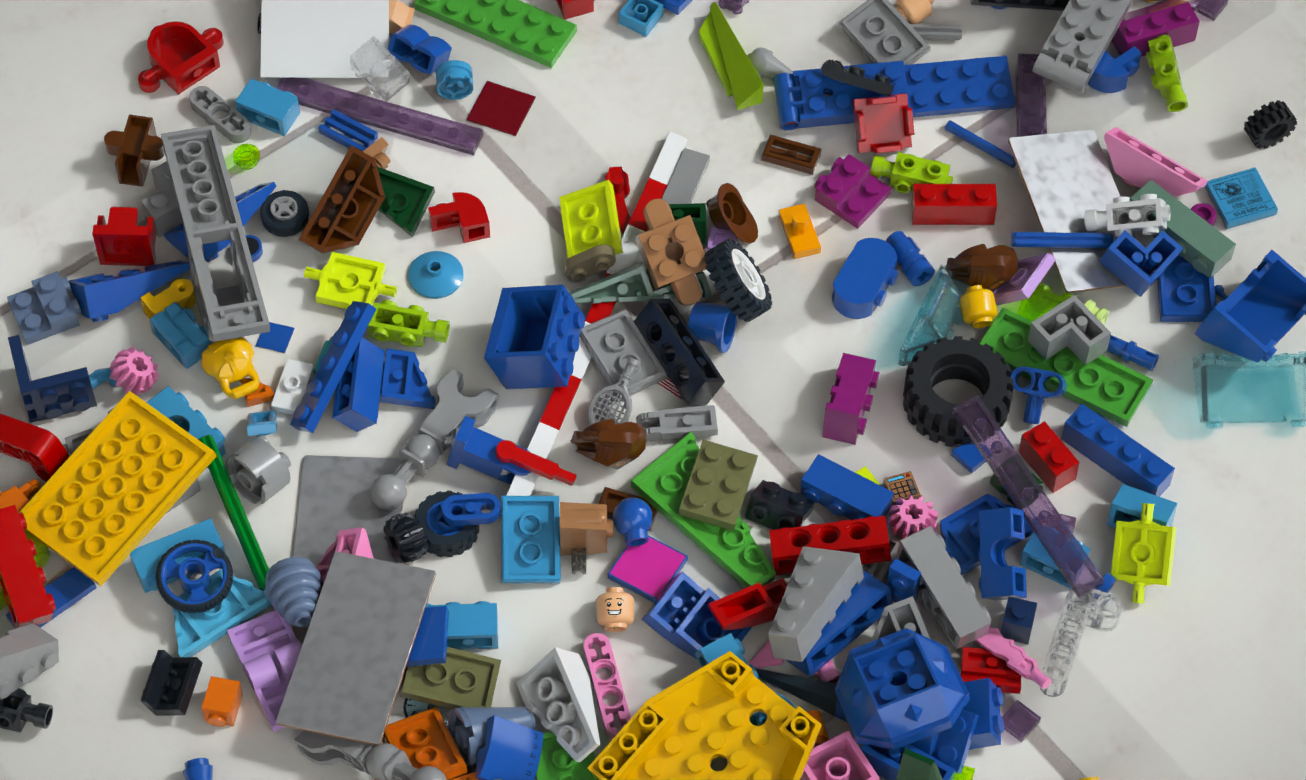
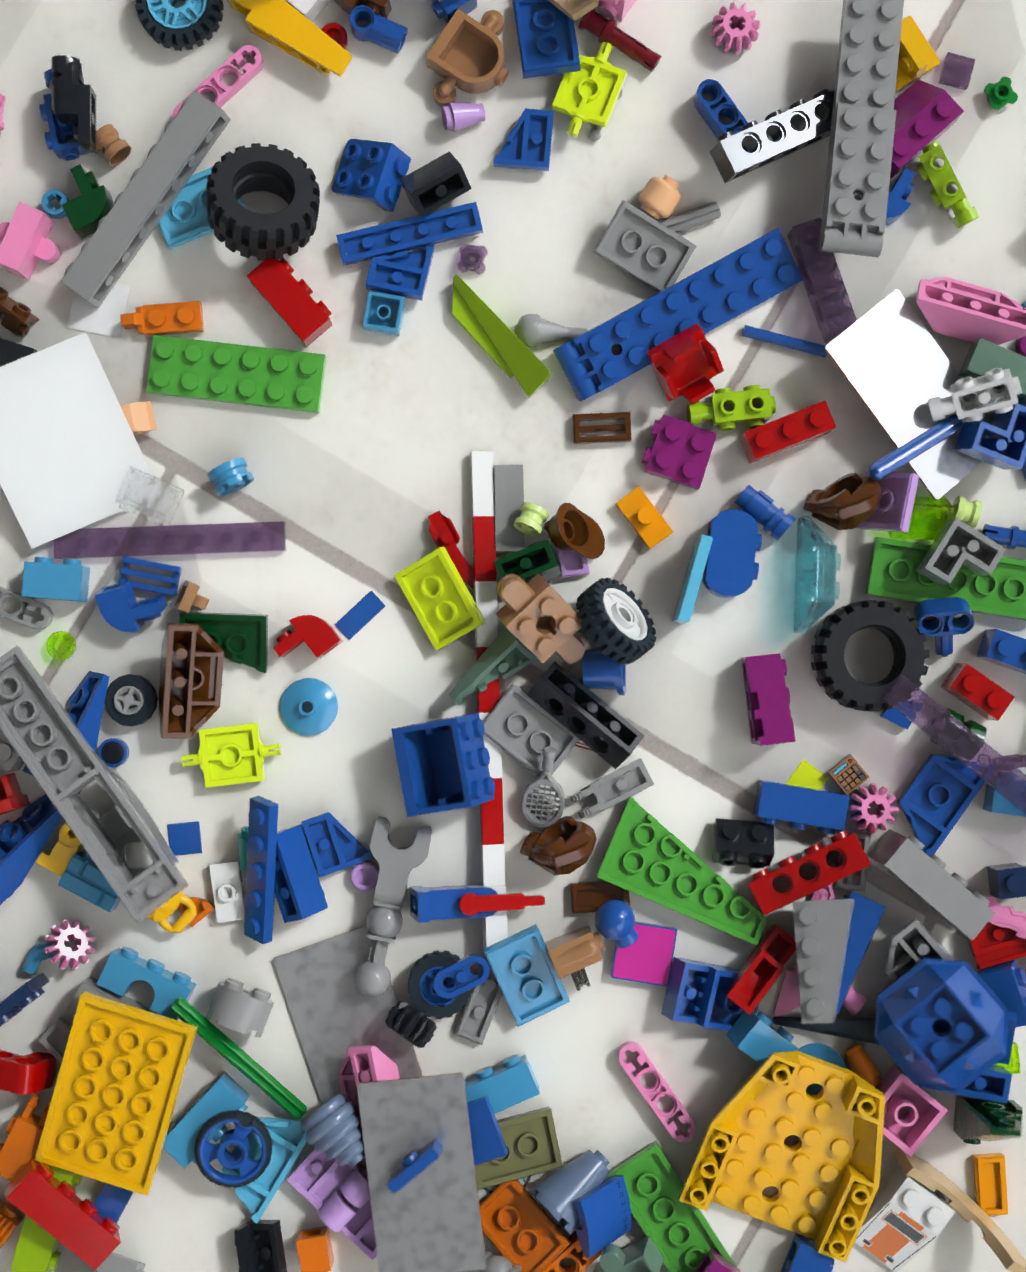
camera: 25 degrees left, 30 degrees up
dark azure plate [247,410,277,436] -> none
lime brick [367,300,450,347] -> none
blue brick [387,24,452,74] -> none
dark red piece [467,81,536,136] -> none
white wedge [516,647,600,762] -> none
dark tan plate [564,245,616,282] -> none
light nougat head [596,587,635,632] -> none
olive plate [678,439,758,531] -> none
black hinge [821,59,896,96] -> none
blue plate [887,558,921,603] -> none
yellow head [959,285,998,329] -> none
blue arch [977,507,1027,601] -> none
none -> blue brick [94,580,168,632]
none -> blue sticker [335,591,385,640]
none -> lavender tile [350,861,379,891]
none -> blue plate [386,1138,443,1194]
none -> light grey tile [455,956,503,1045]
none -> yellowish green wheel [513,502,549,537]
none -> medium azure tile [672,534,713,624]
none -> green plate [984,77,1018,110]

